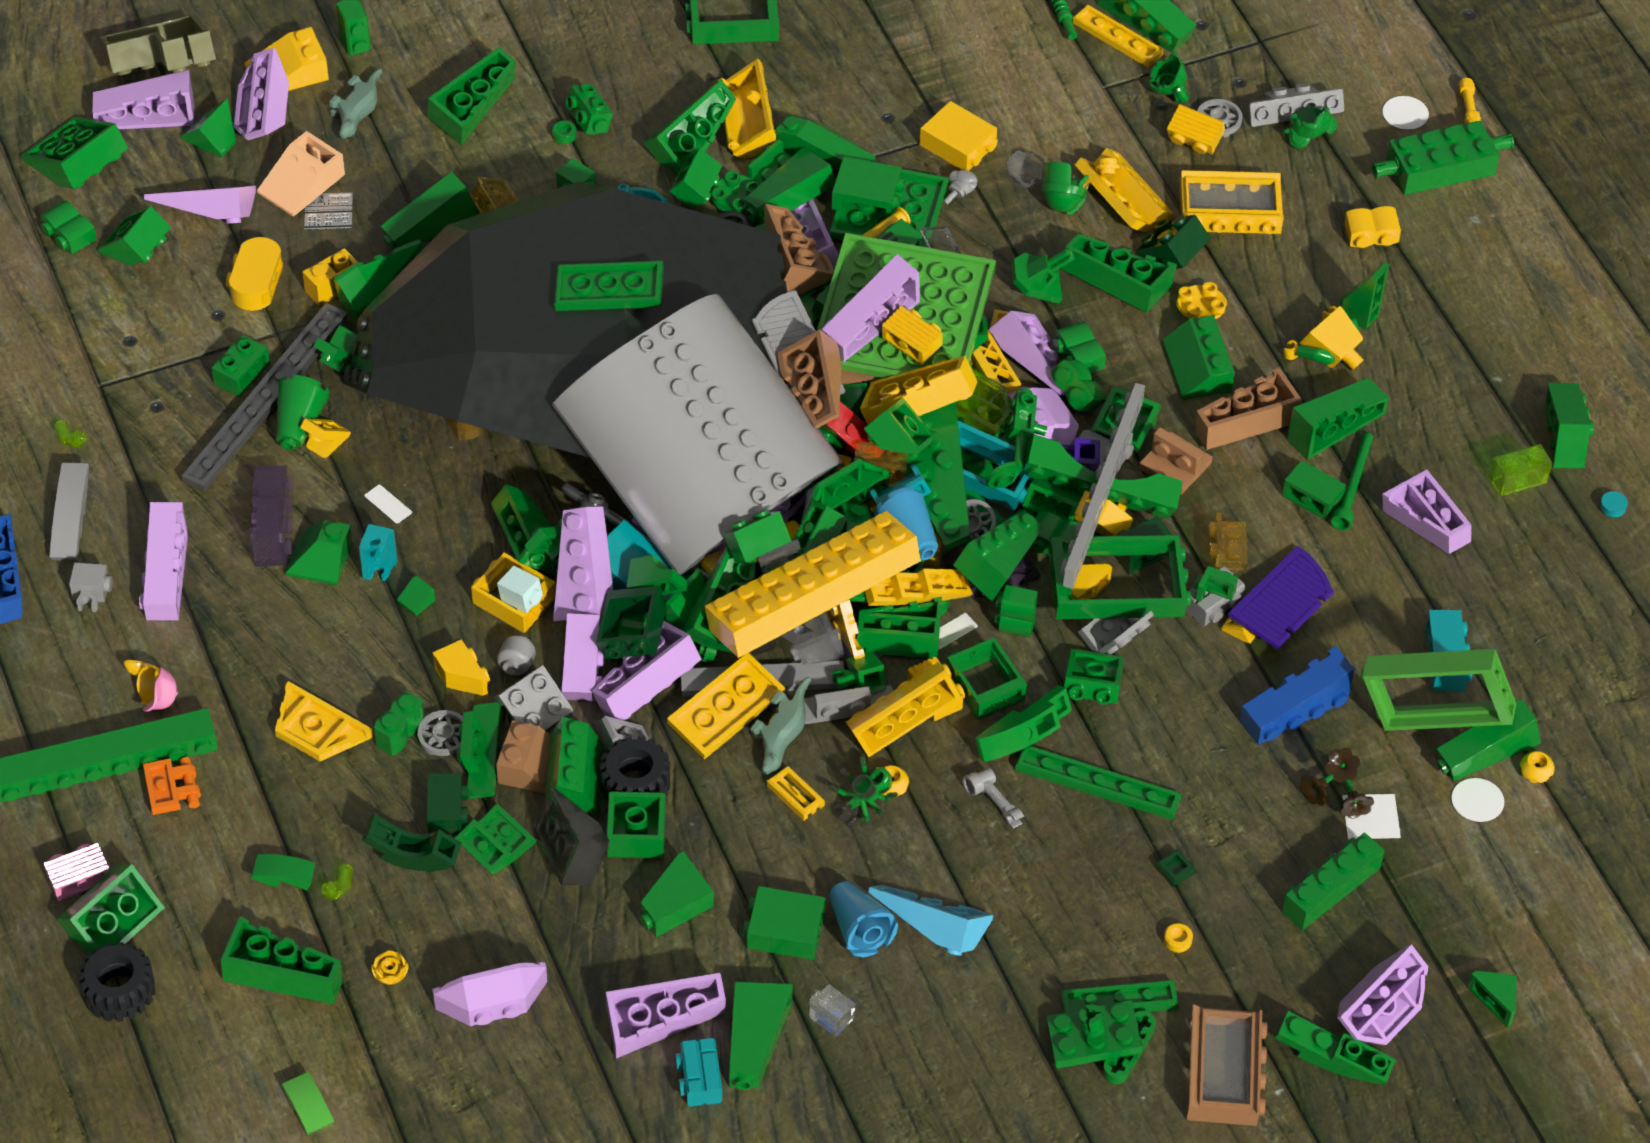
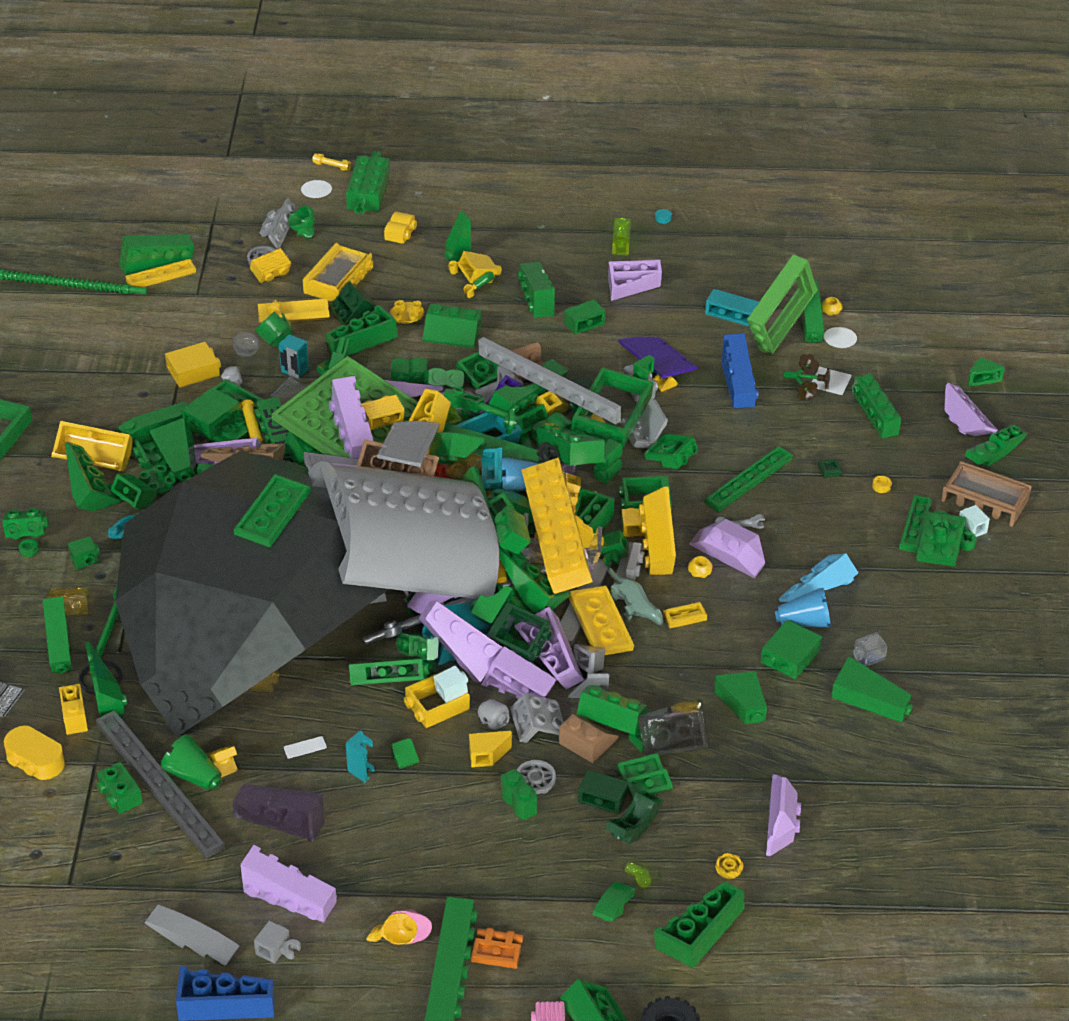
camera: 65 degrees left, 10 degrees down
clear neon green arm [54,420,87,448] -> none
yellow wing [275,681,374,761] -> none
bright green slope [281,1072,335,1136] -> none
green slope [285,520,353,585] -> none
green brick [313,325,358,373] -> none
green bracket [457,702,501,799] -> none
black tyre [600,736,670,801] -> none
lavender wedge [606,973,726,1059] -> none
green brick [607,792,666,858] -> none
teal brick [675,1038,722,1107] -> none
animal [828,755,898,827] -> none
green slope [975,685,1072,762] -> none
green hair [1149,51,1189,103] -> none
medium nougat wedge [1195,367,1302,450] -> none
clear yellow bracket [1209,512,1248,570] -> none
green piece [1331,432,1373,531] -> none
green wedge [1545,383,1594,468] -> none
none -> teal brick [279,334,309,379]
none -> light grey piece [377,421,439,467]
none -> pearl dark grey gear [536,442,560,463]
none -> light grey slope [574,644,605,673]
none -> lavender wedge [689,519,765,578]
none -> light aqua brick [959,505,990,537]

